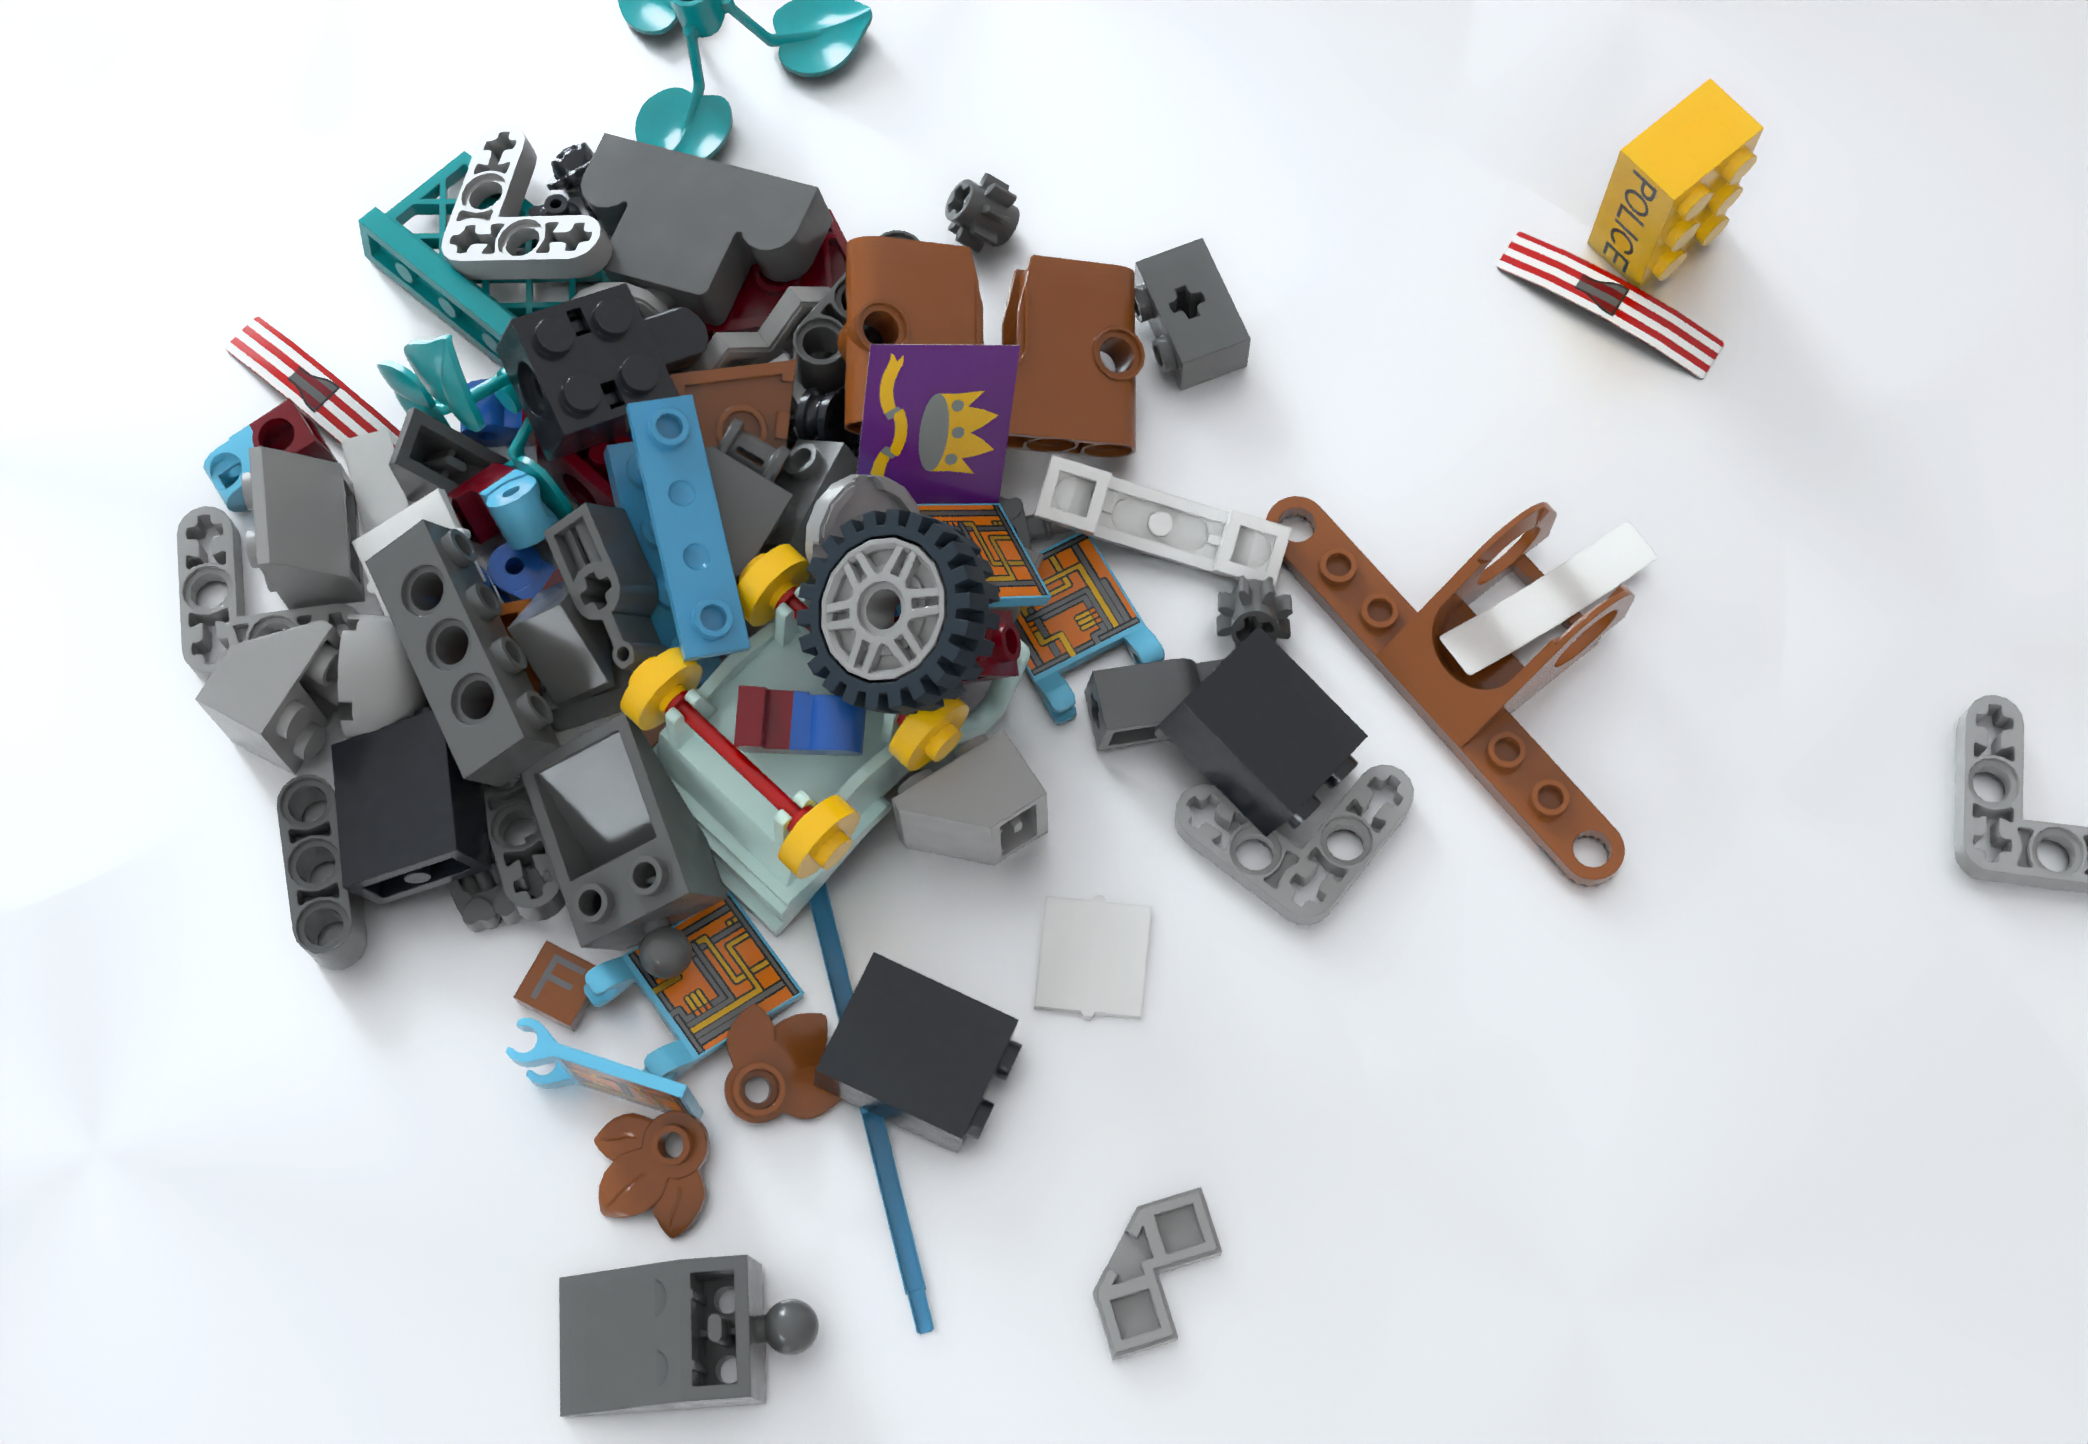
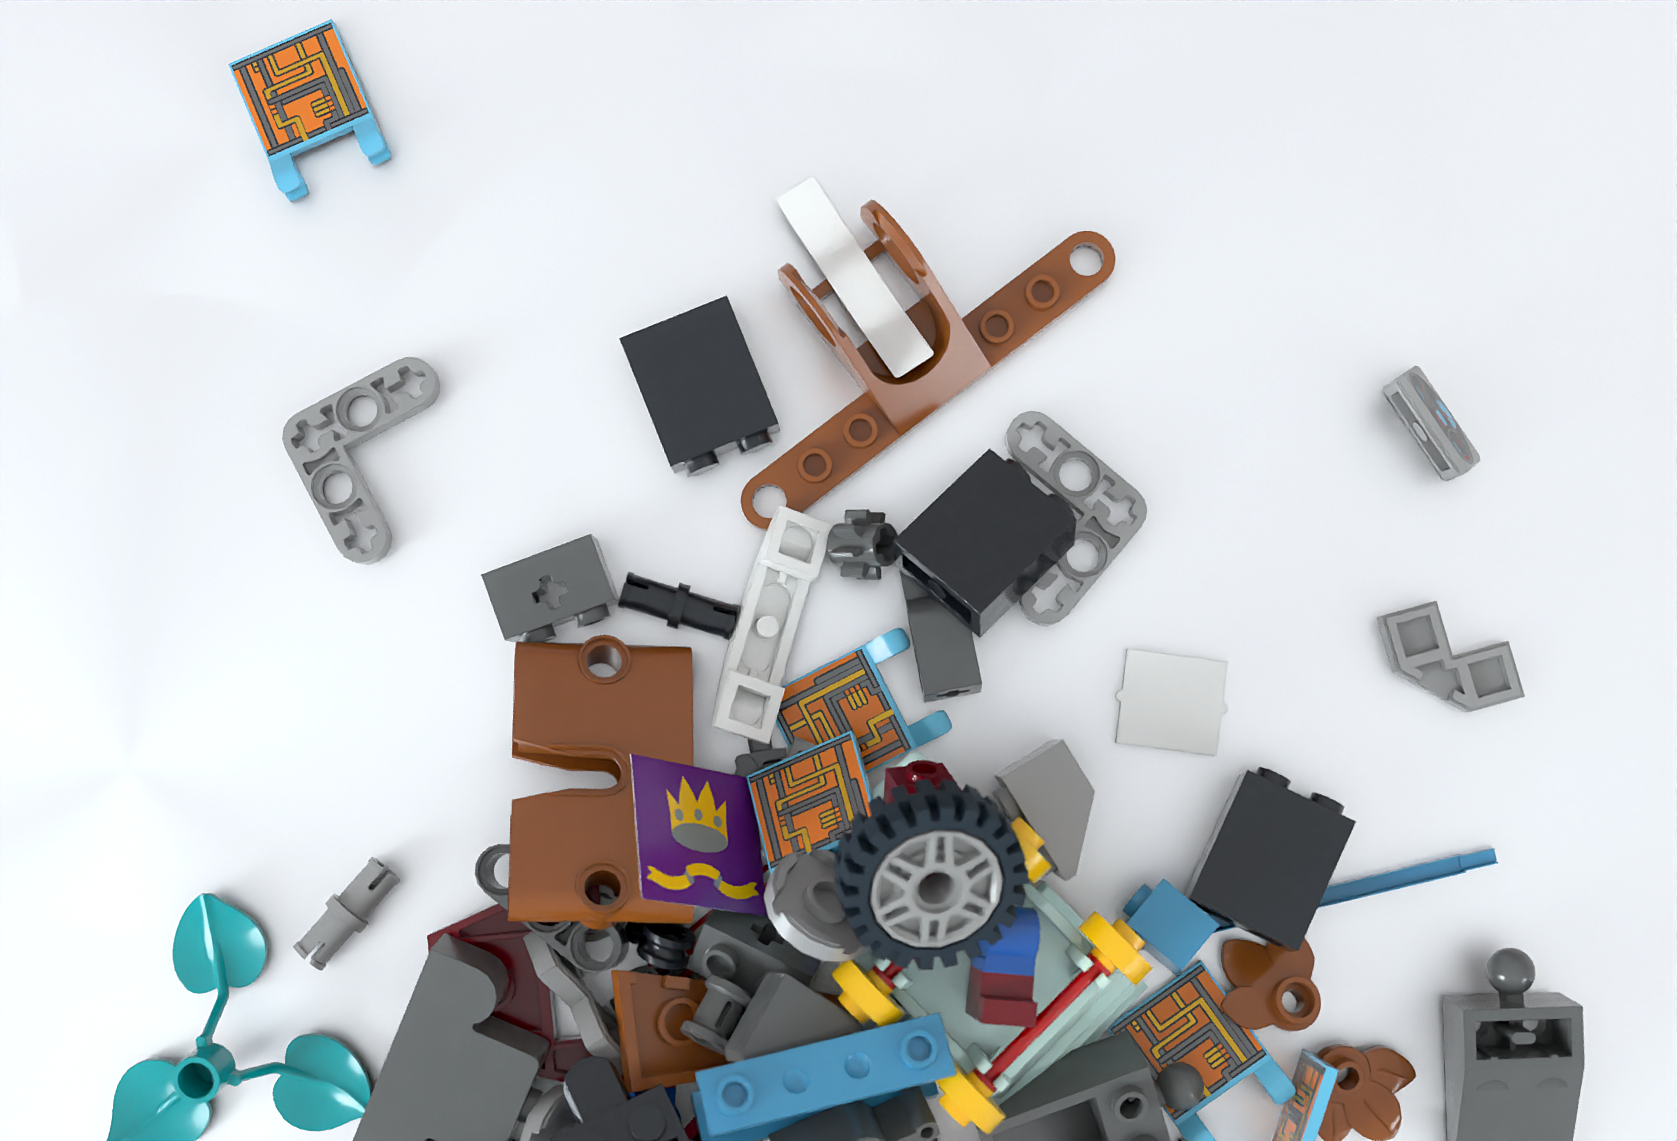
camera: 85 degrees left, 15 degrees up
dark grey gear [945,173,1020,253] -> none
sticker [1497,232,1724,378] -> none
yellow brick [1587,78,1764,289] -> none
none -> flag [228,19,392,201]
none -> light grey beam [282,357,441,565]
none -> light grey pin [293,857,400,971]
none -> black pin [618,572,739,640]
none -> black brick [619,295,780,477]
none -> dark azure brick [1122,878,1220,976]
none -> light grey slope [1383,366,1480,481]

